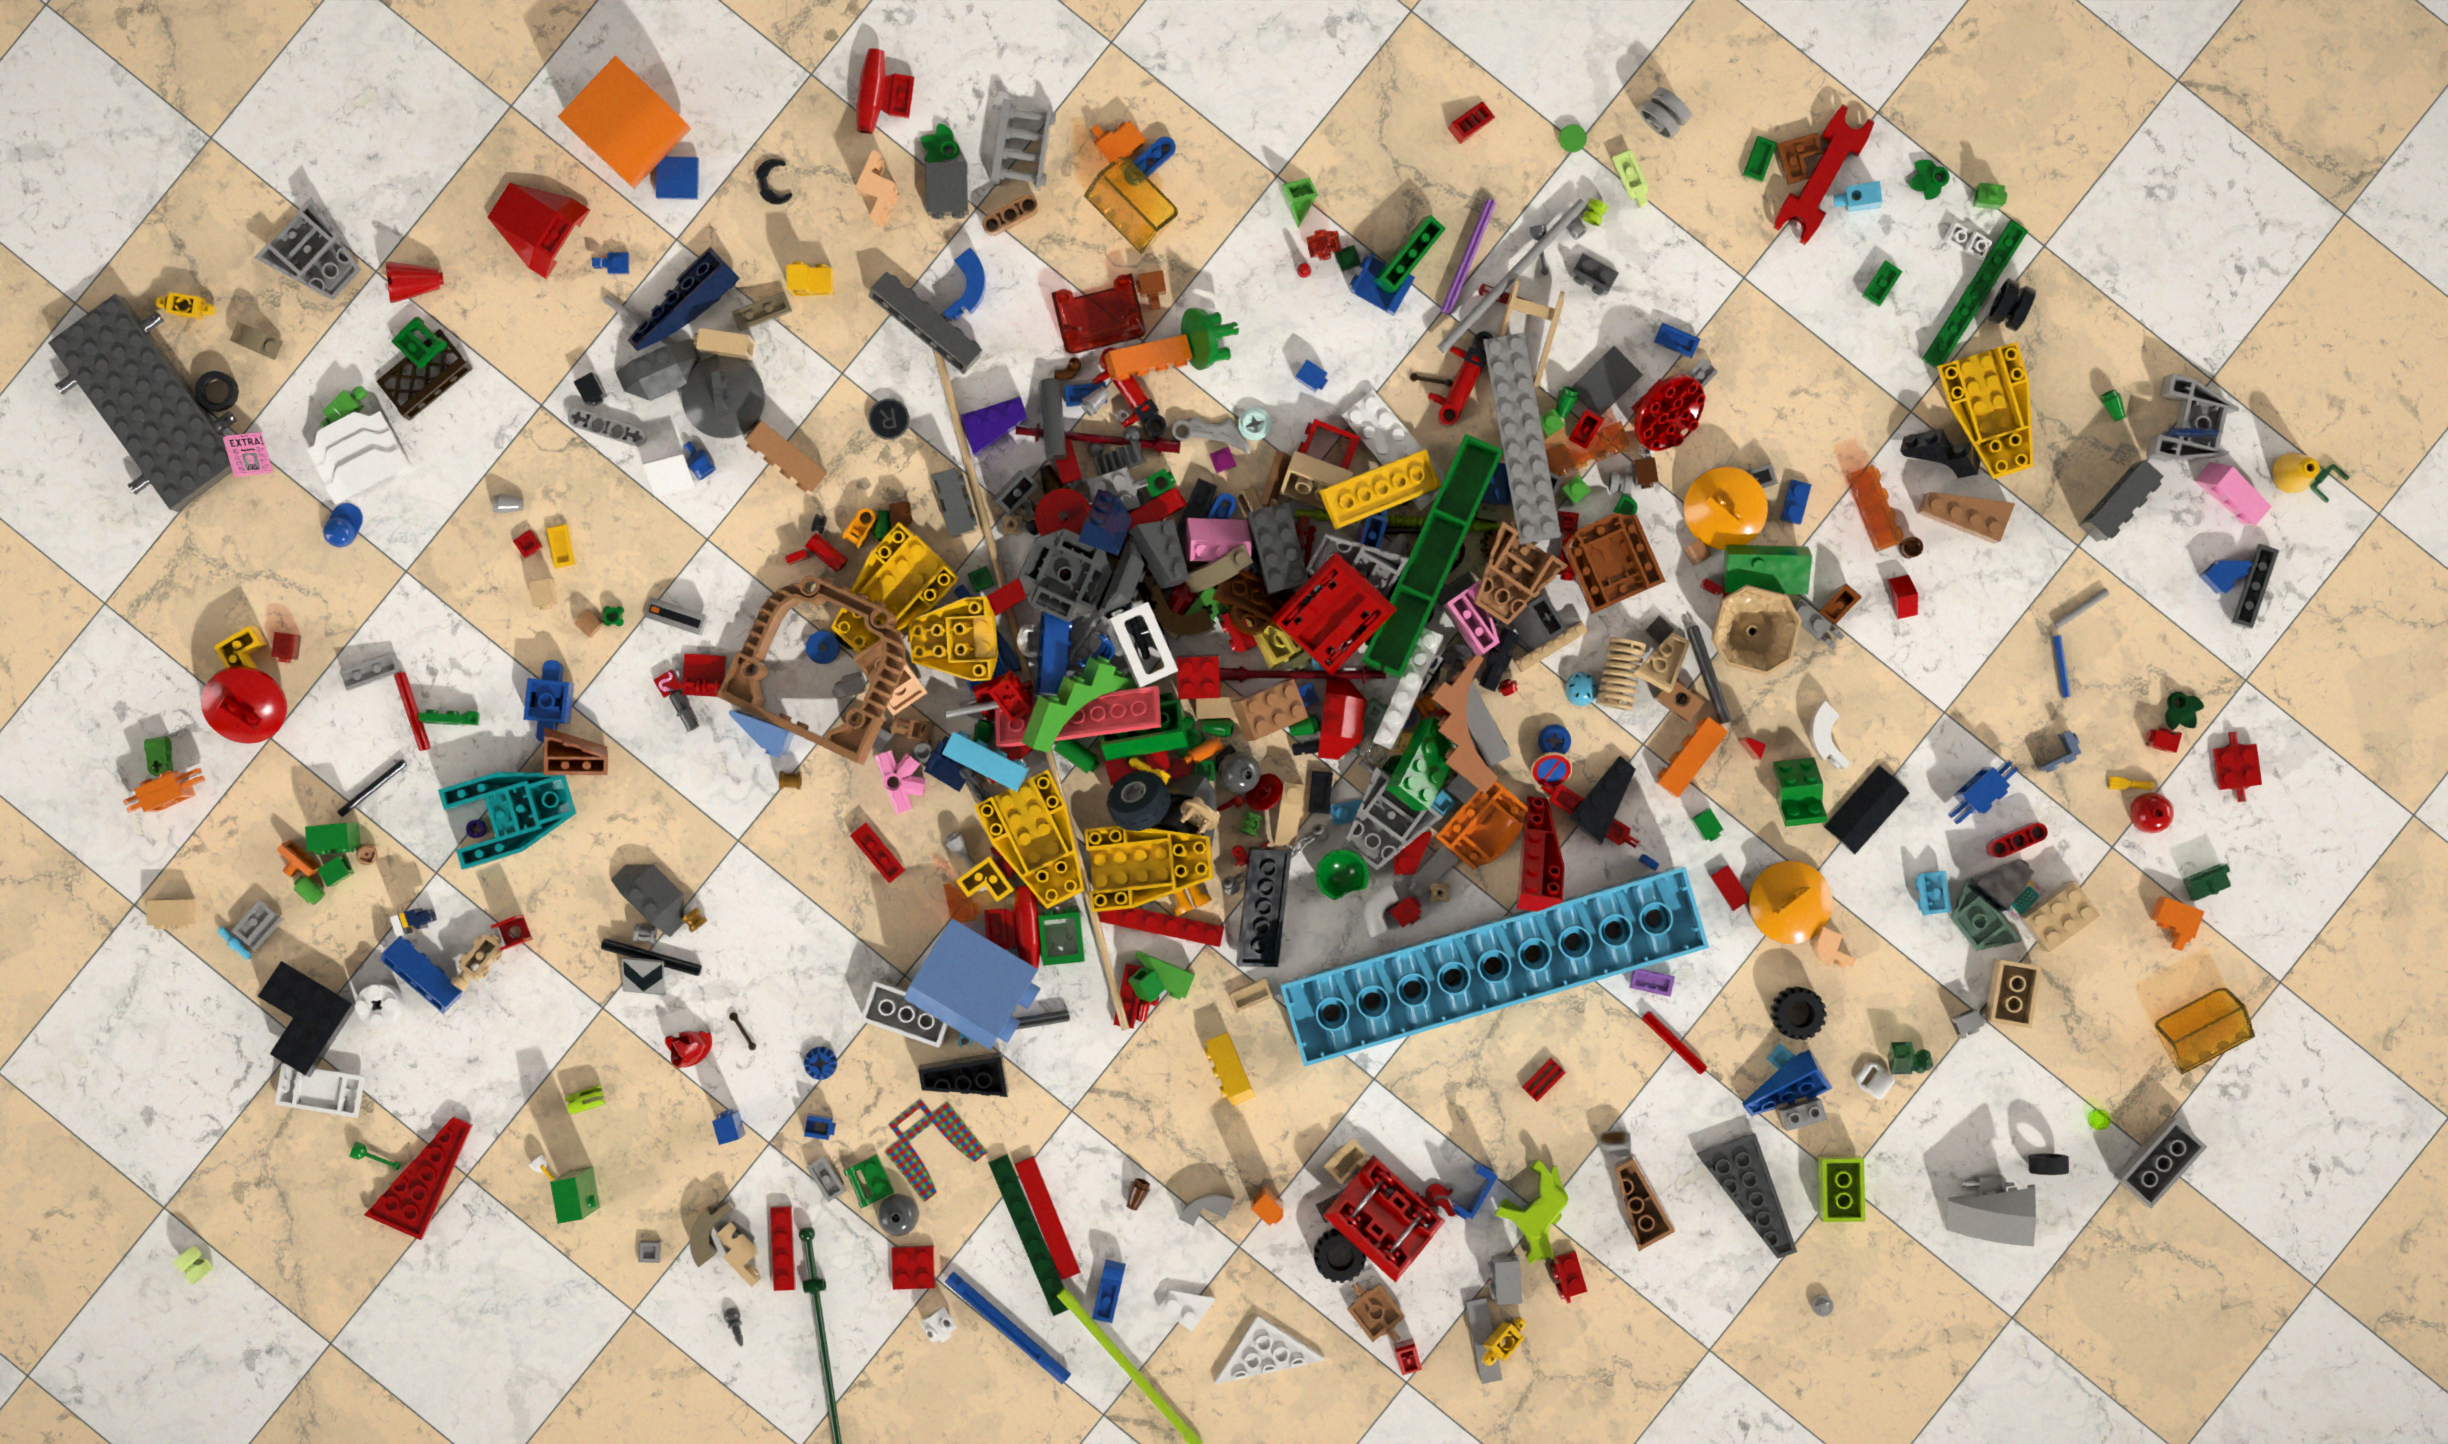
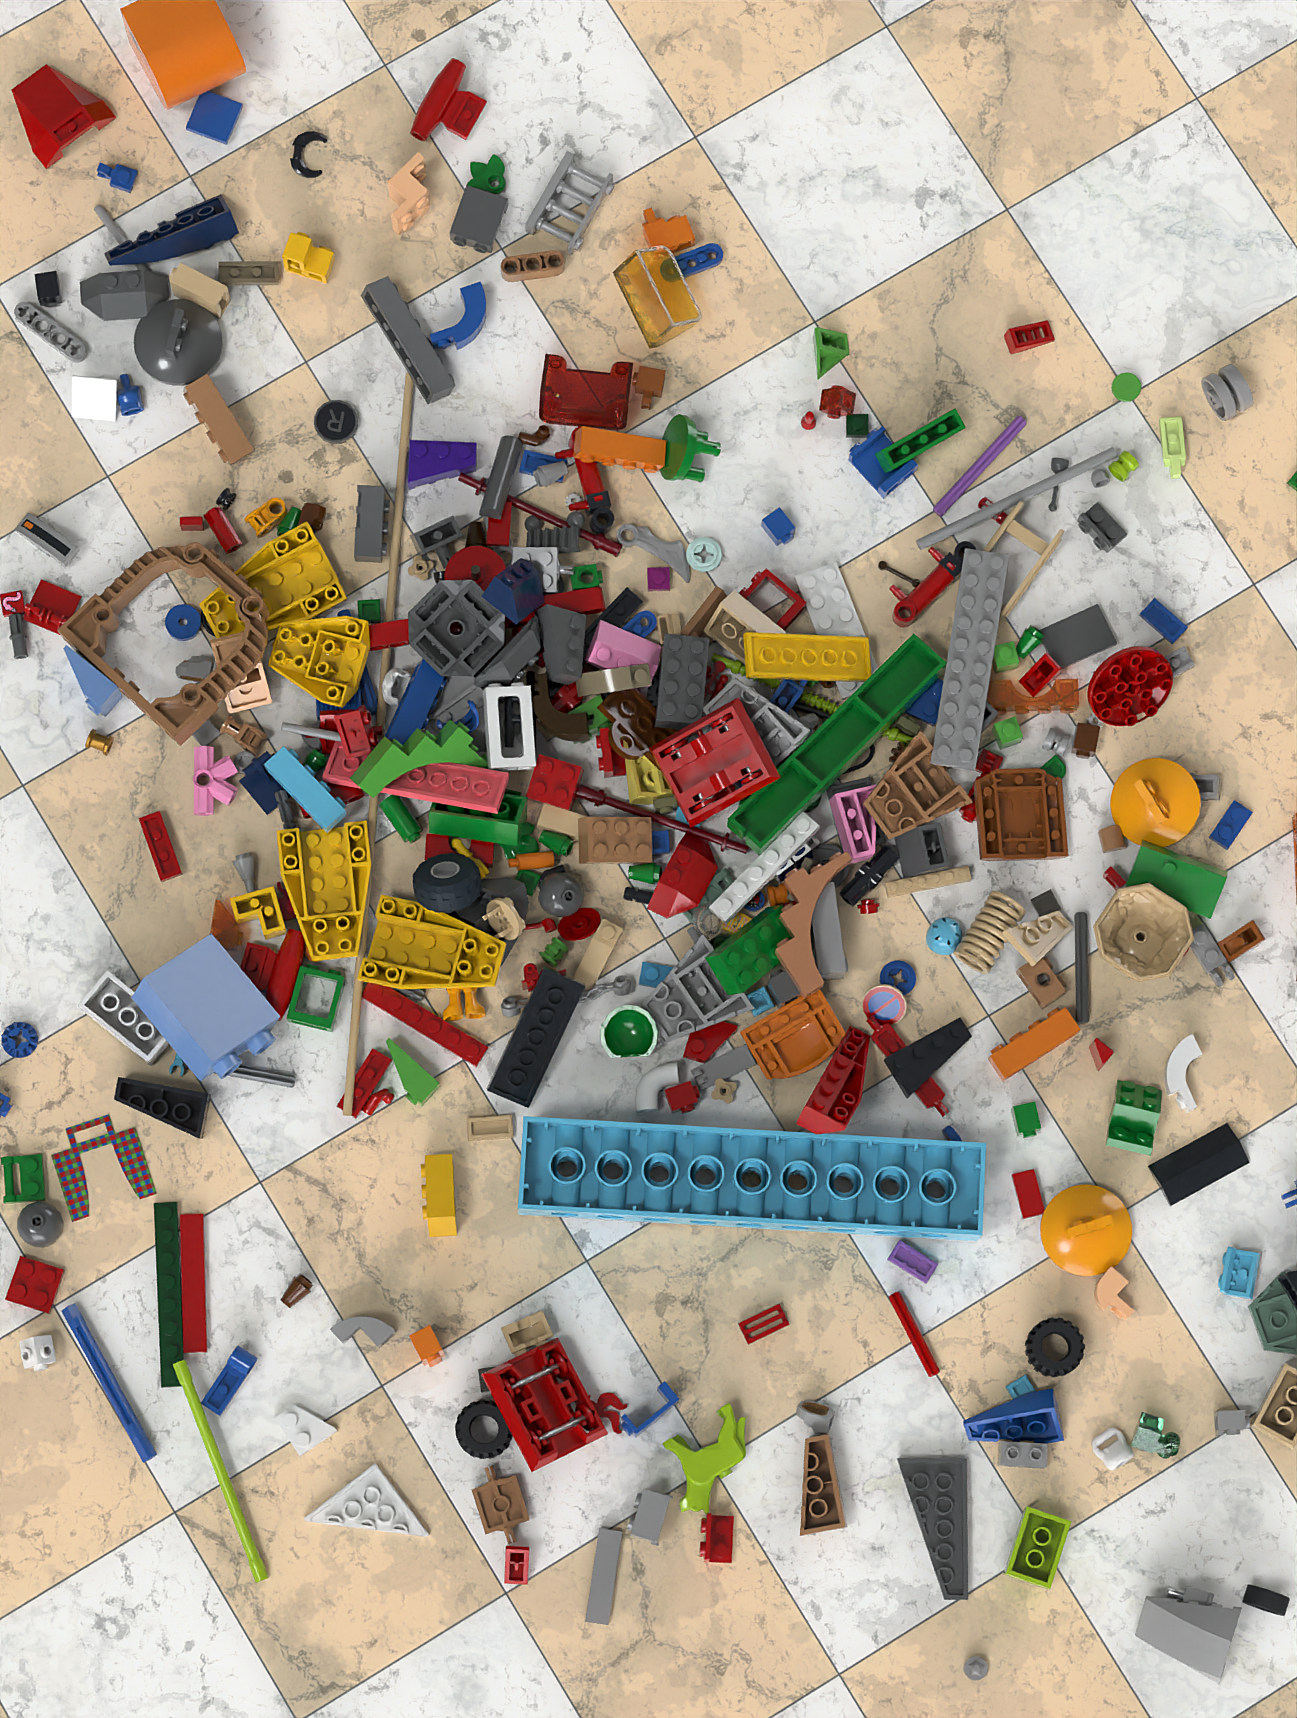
camera: 15 degrees right, 10 degrees down
green brick [1128,967,1165,1002] -> none
red tile [1169,758,1193,779] -> none
black tile [1308,771,1333,814] -> none
yellow piece [1481,1317,1526,1366] -> none

